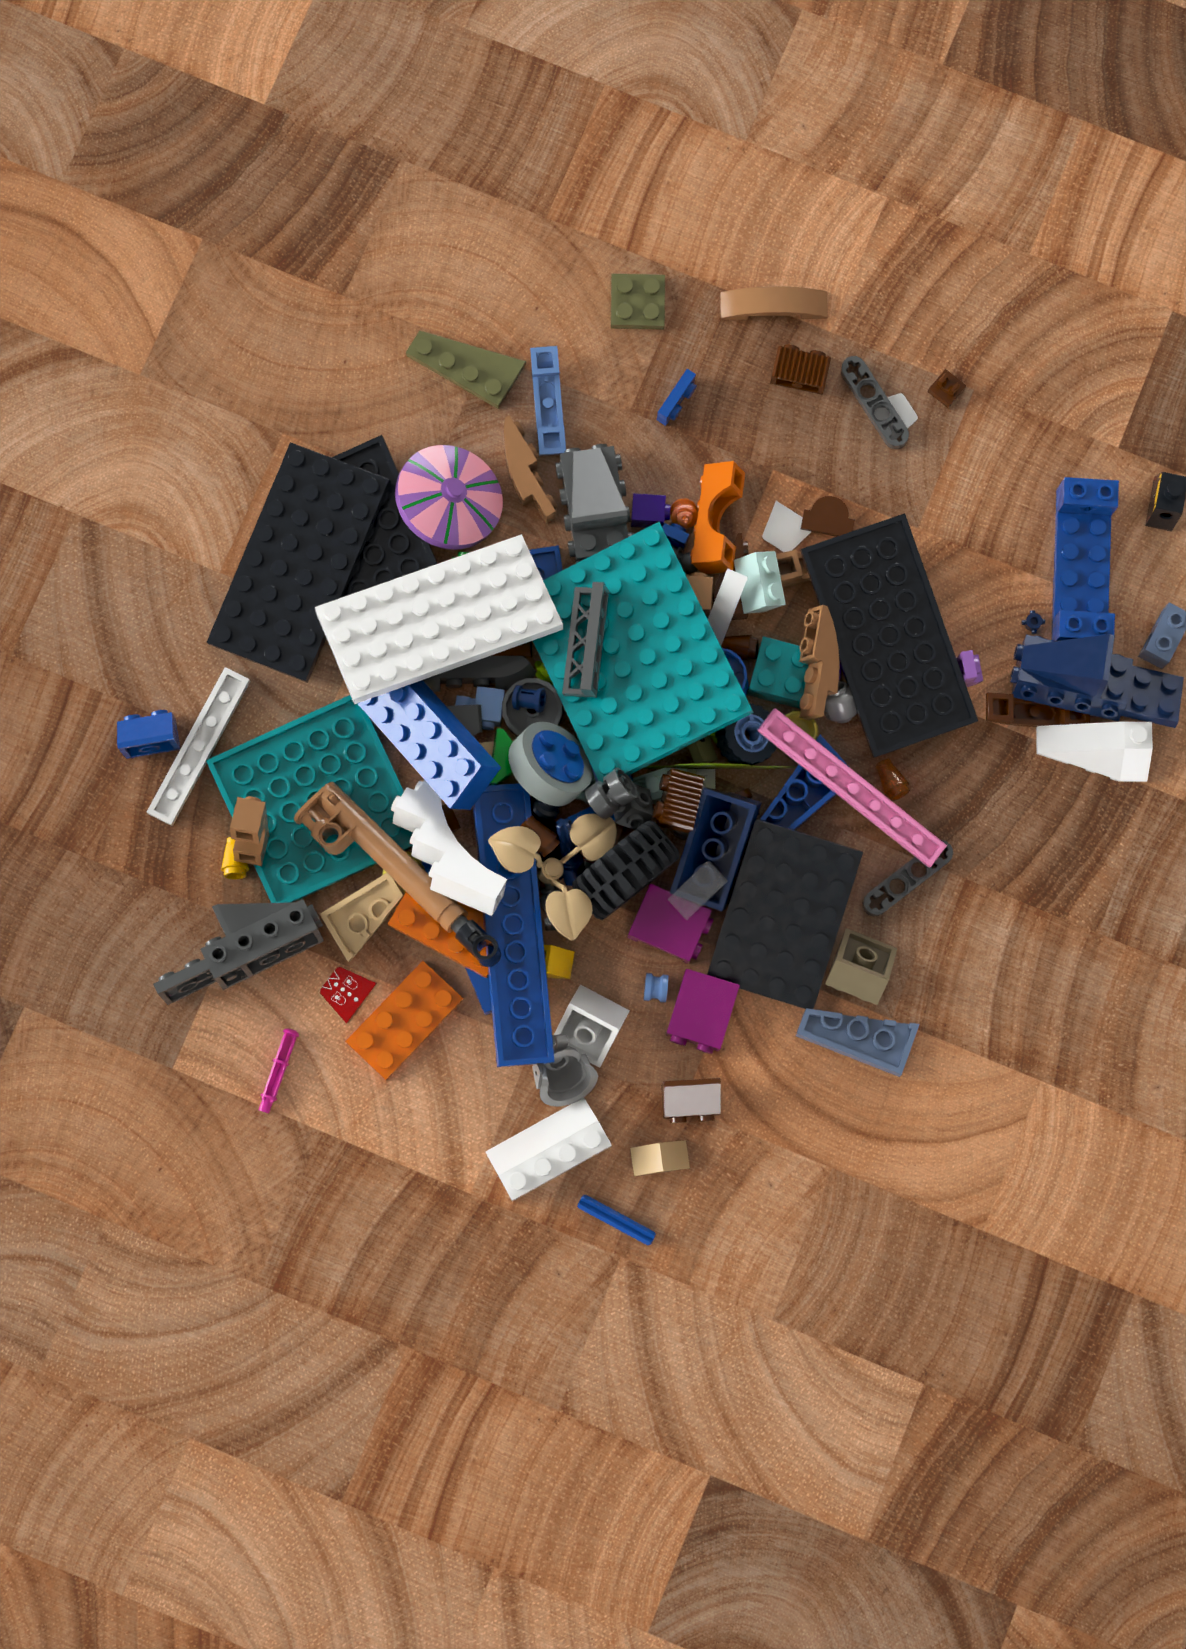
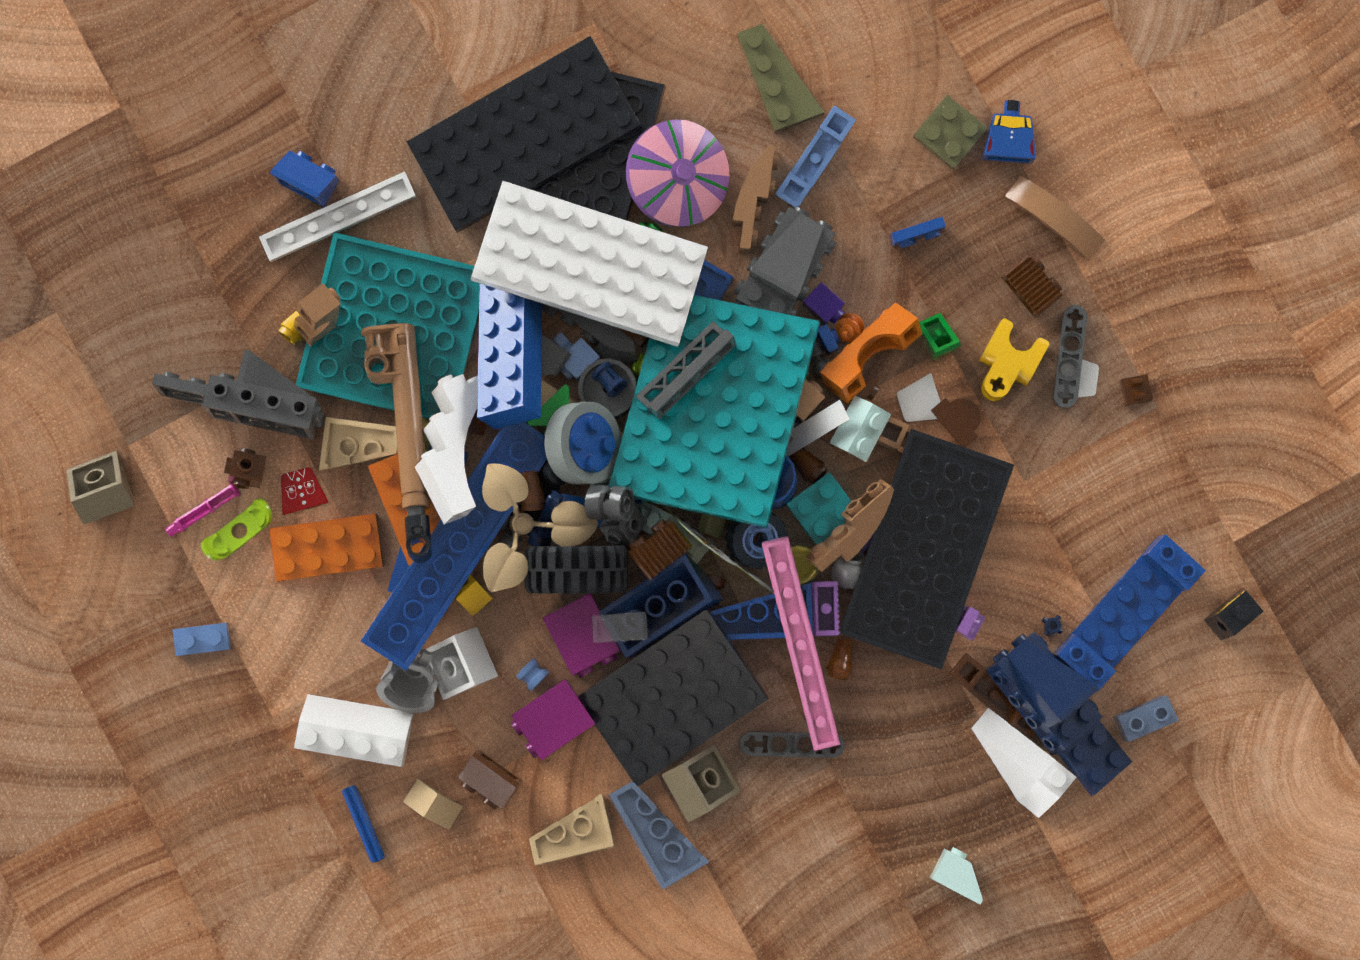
camera: 45 degrees right, 5 degrees up
none -> dark tan slope [67,450,134,525]
none -> medium blue plate [173,623,231,656]
none -> lime piece [201,498,272,561]
none -> reddish brown brick [224,448,267,489]
none -> tan wing [529,793,615,866]
none -> medium lavender brick [811,581,840,636]
none -> green slope [919,313,961,361]
none -> light aqua slope [930,847,983,905]
none -> yellow piece [979,318,1049,401]
none -> blue torso [982,100,1036,164]

